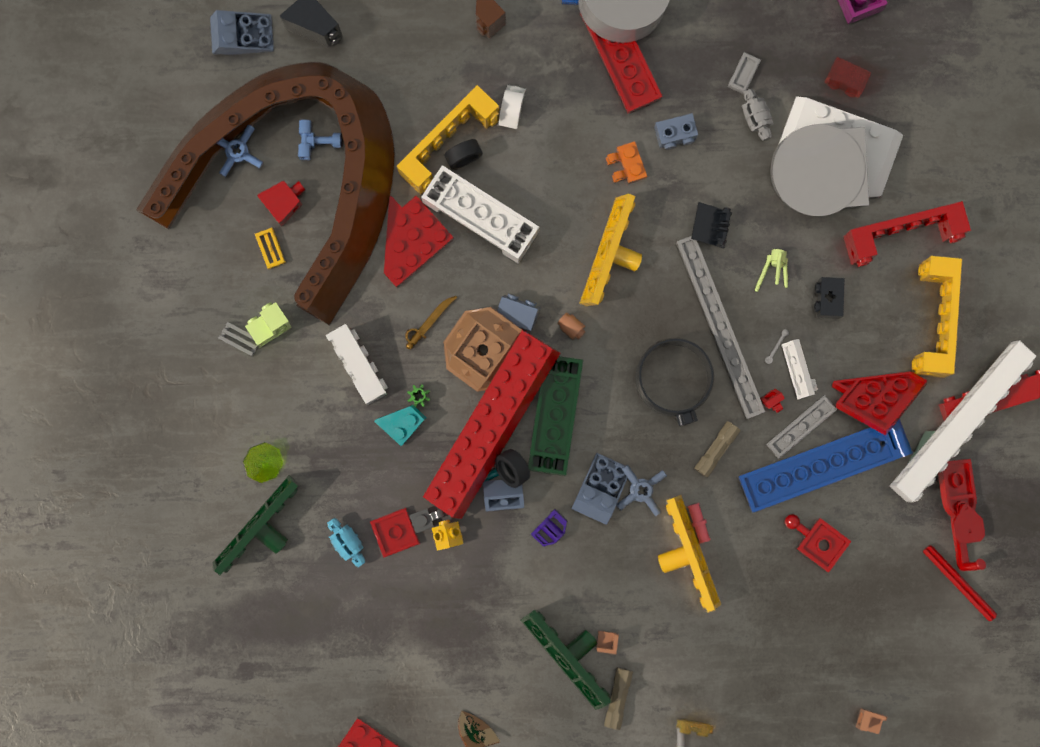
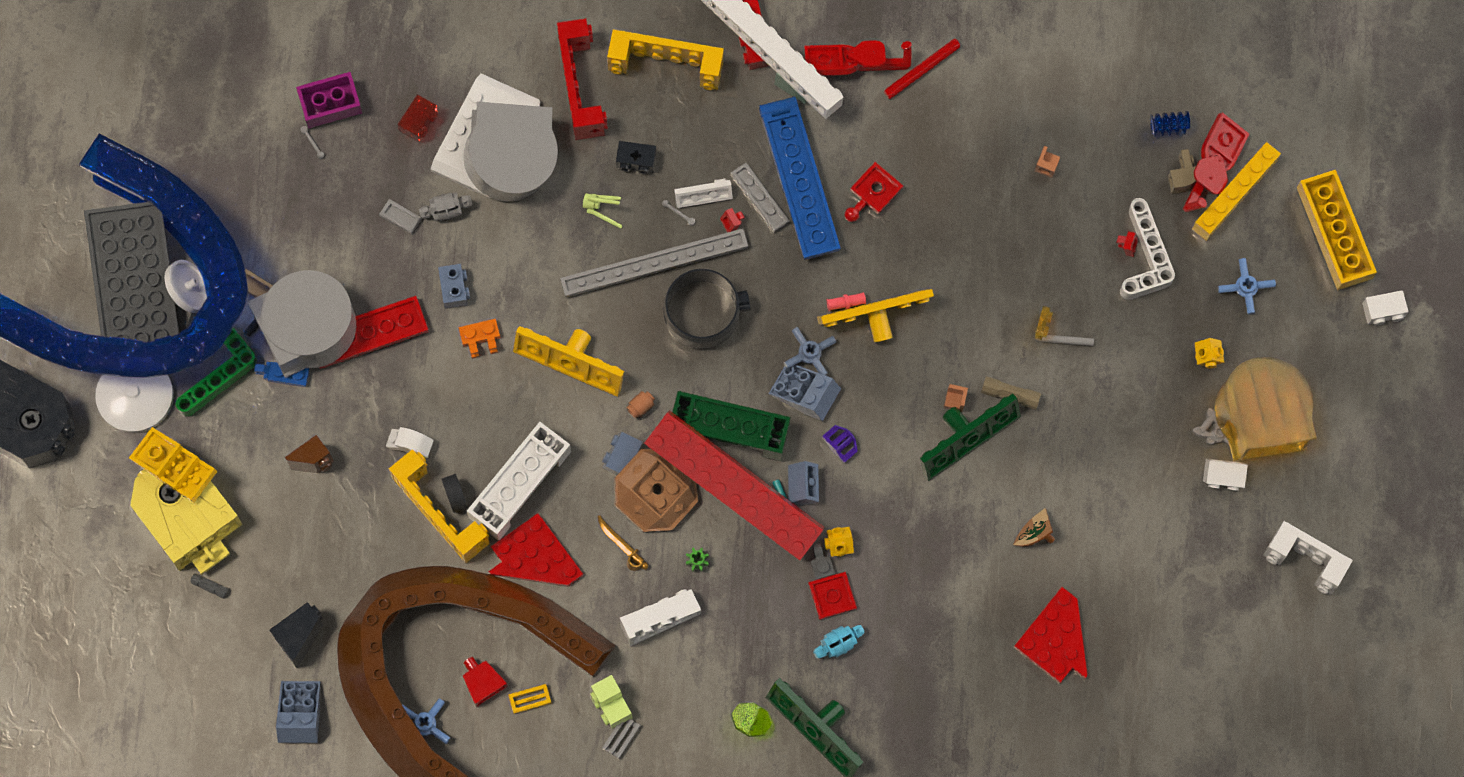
camera: 90 degrees left, 10 degrees down
medium blue bar [298,120,342,160] -> none
teal wing [374,405,427,446] -> none
black tyre [495,449,530,488] -> none
black hinge [691,202,732,249] -> none
dark tan axle [694,421,741,478] -> none
red wing [832,371,928,436] -> none

